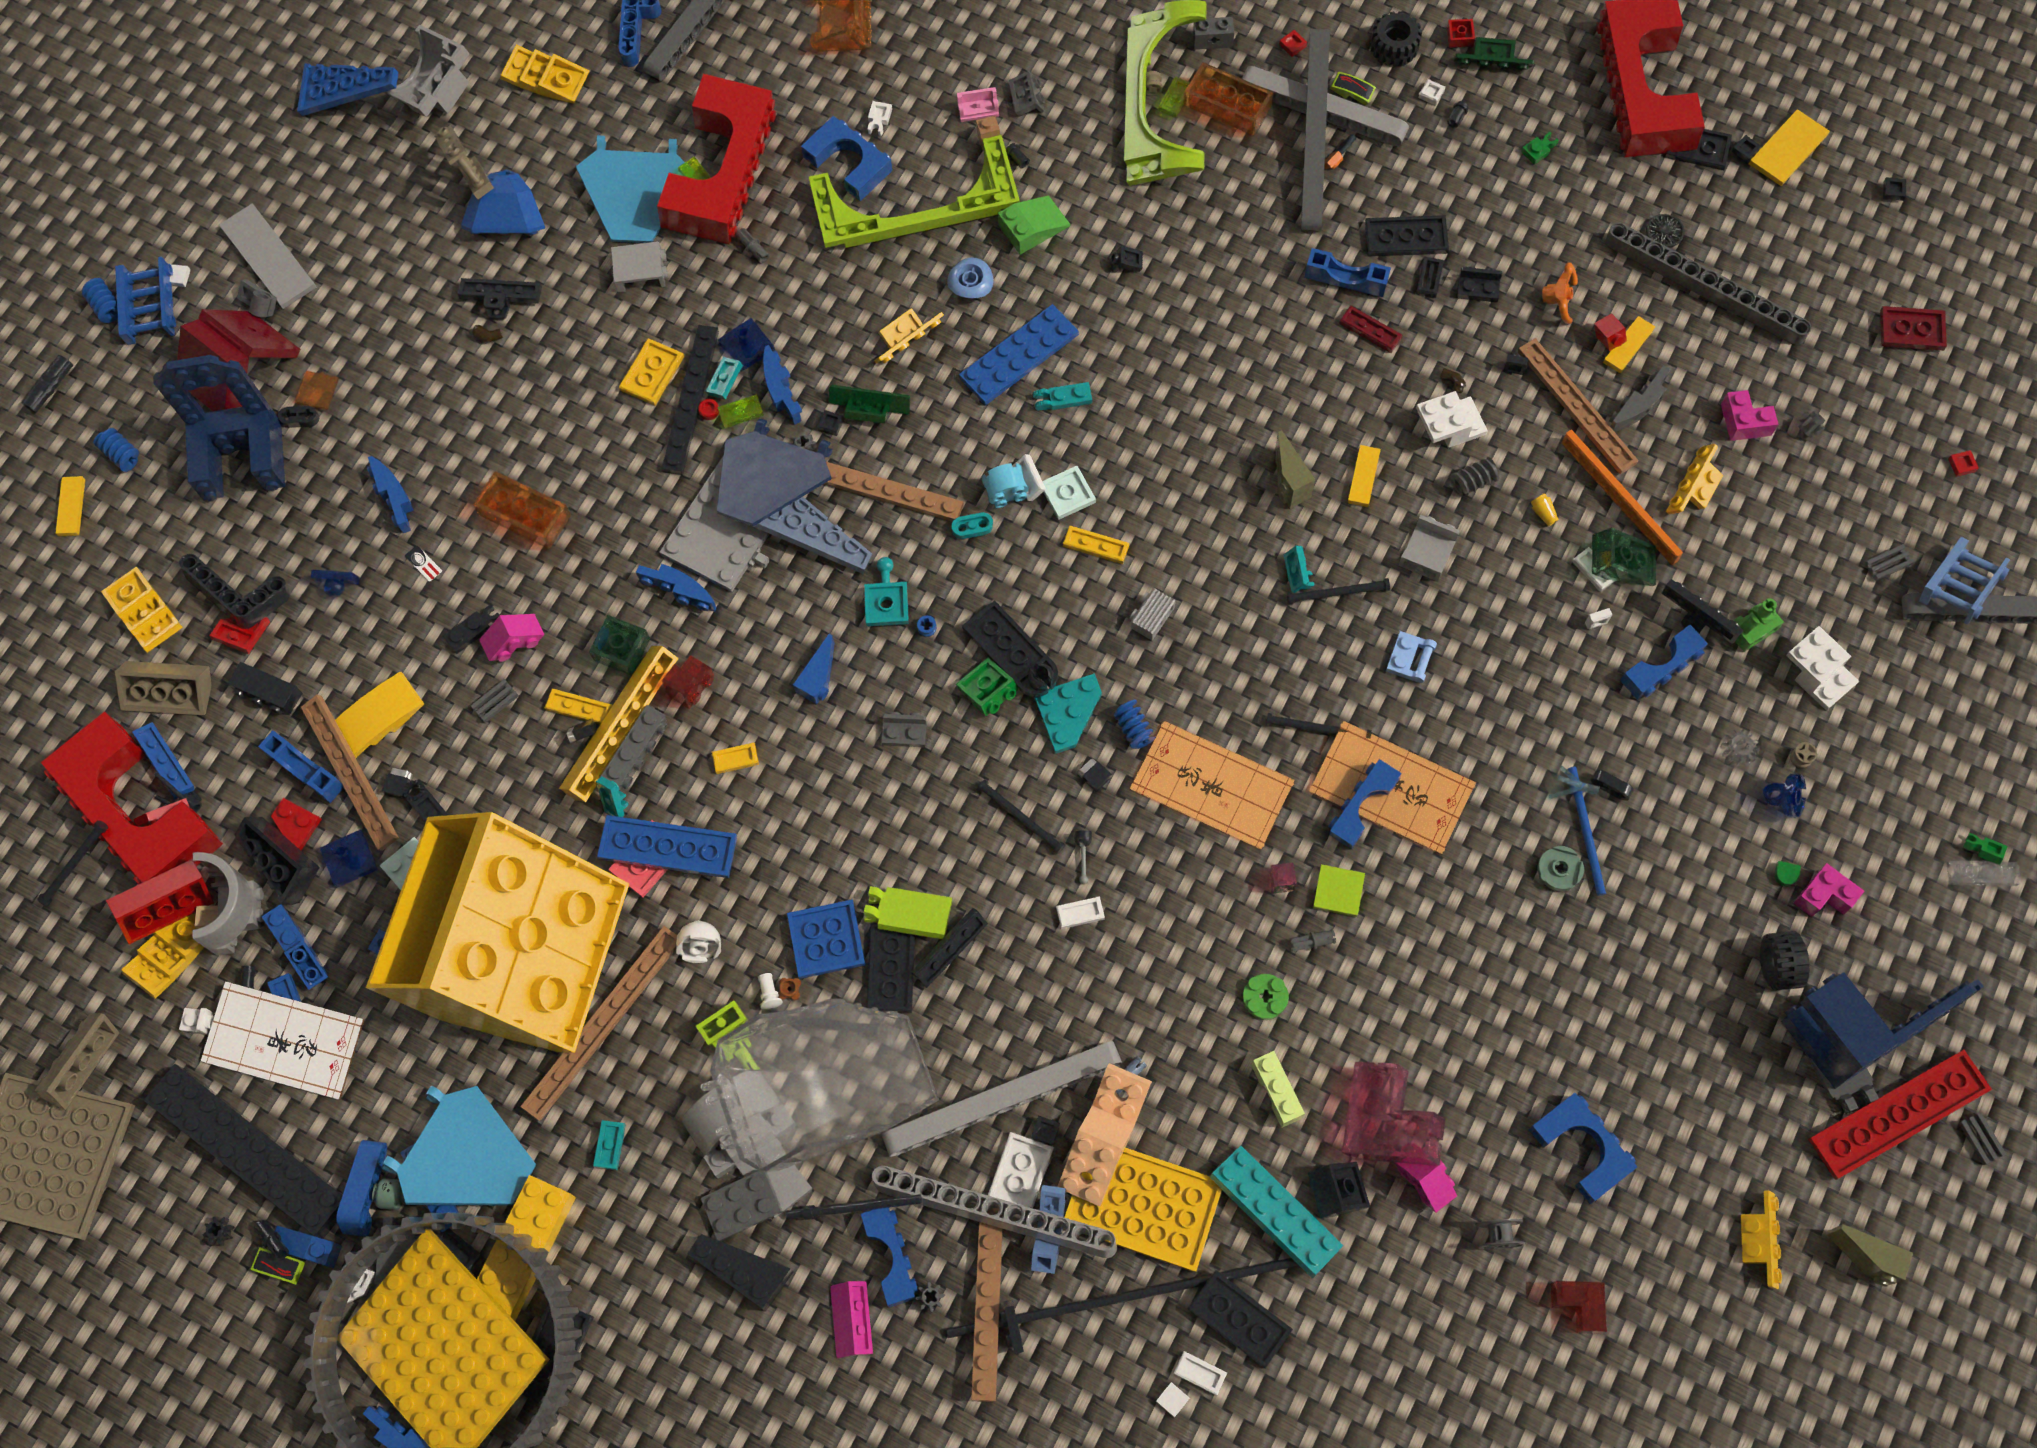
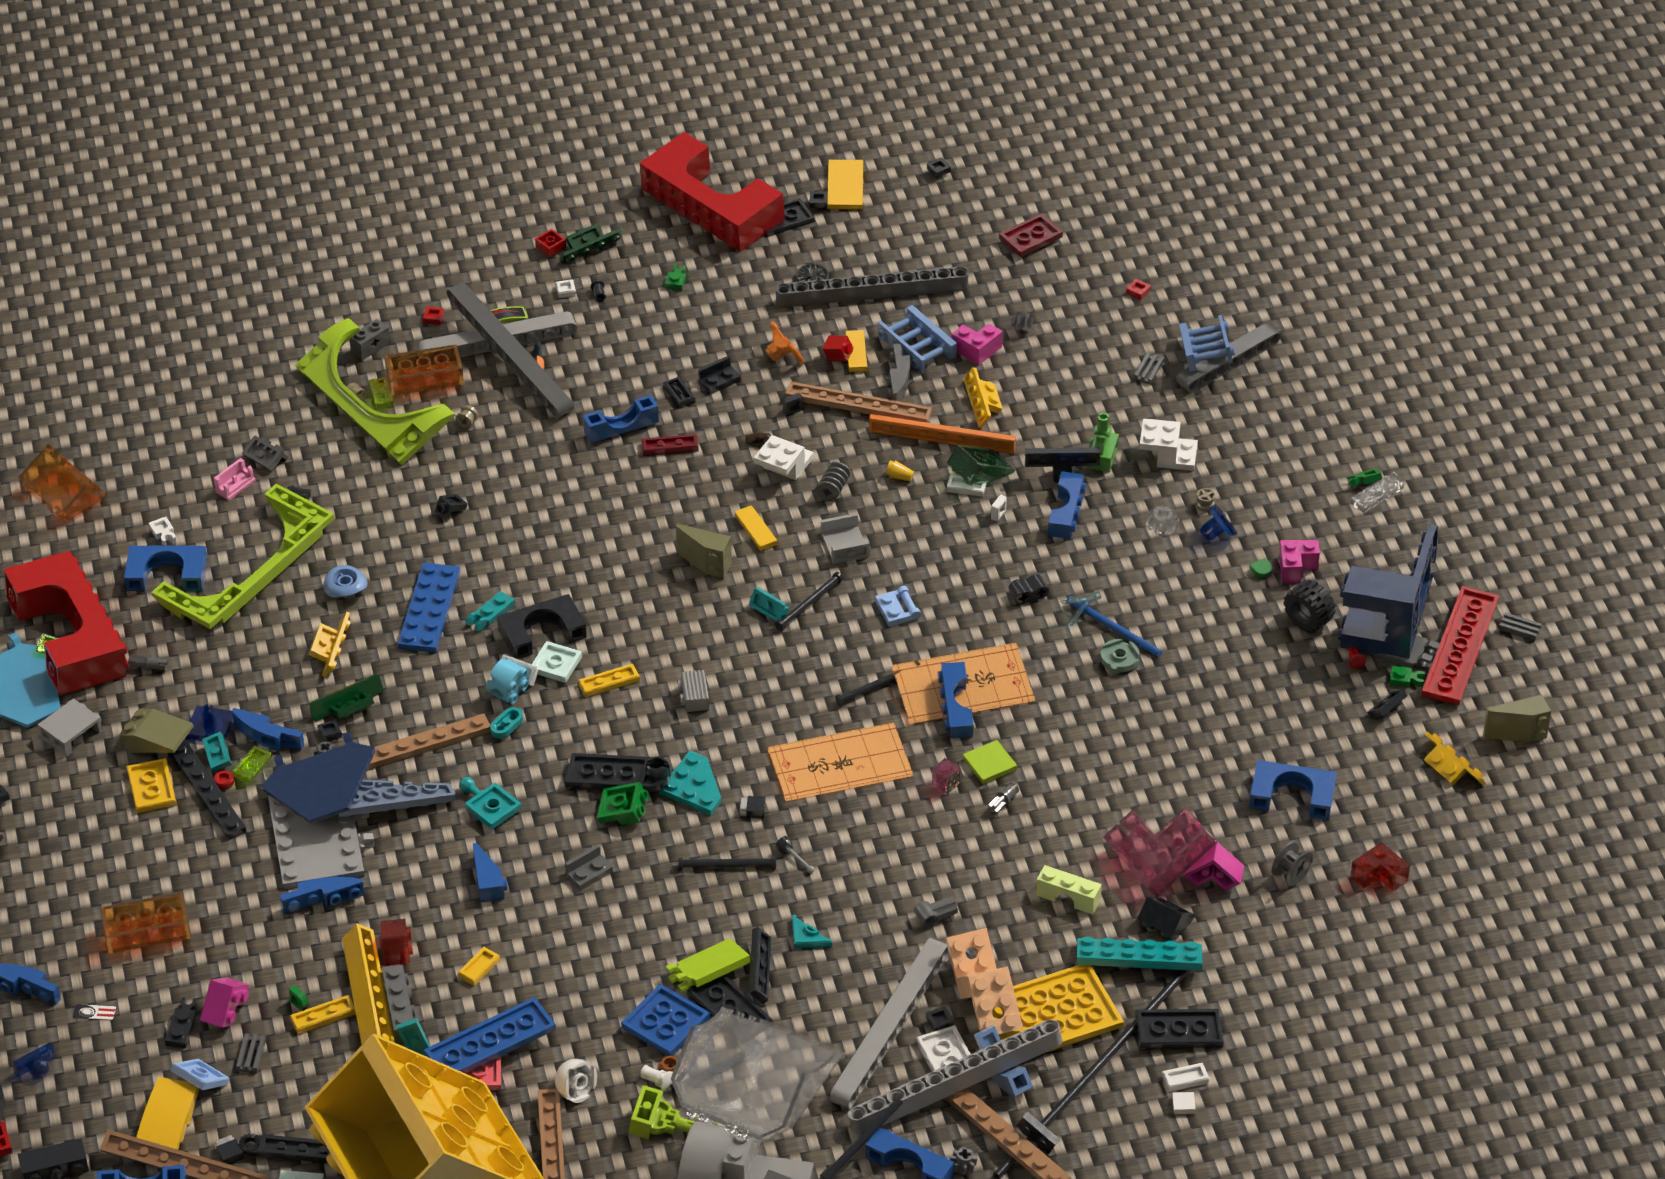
camera: 45 degrees left, 25 degrees down
black piece [567,718,597,743] -> none
clear green brick [589,615,650,676] -> none
blue bush [917,615,937,637] -> none
medium nougat brick [976,116,1000,151] -> none
bright green slope [998,196,1070,255] -> none
white tile [1056,896,1105,929] -> none
blue piece [1114,699,1156,749] -> none
bright green plate [1243,974,1289,1020] -> none
black tile [1365,215,1449,257] -> none
black tyre [1370,11,1422,67] -> none
black beam [1591,770,1634,801] -> none
none -> olive slope [119,708,194,753]
none -> light blue tile [170,1059,230,1090]
none -> green tile [289,985,309,1010]
none -> dark tan wheel [456,405,479,429]
none -> black arch [497,594,587,659]
none -> teal tile [792,914,832,949]
none -> medium blue fence [877,305,957,374]
none -> dark grey piece [914,897,958,929]
none -> black axle [1008,574,1049,604]
none -> red piece [1348,647,1366,669]
none -> black plate [1367,689,1408,719]
none -> green plate [1390,666,1425,687]

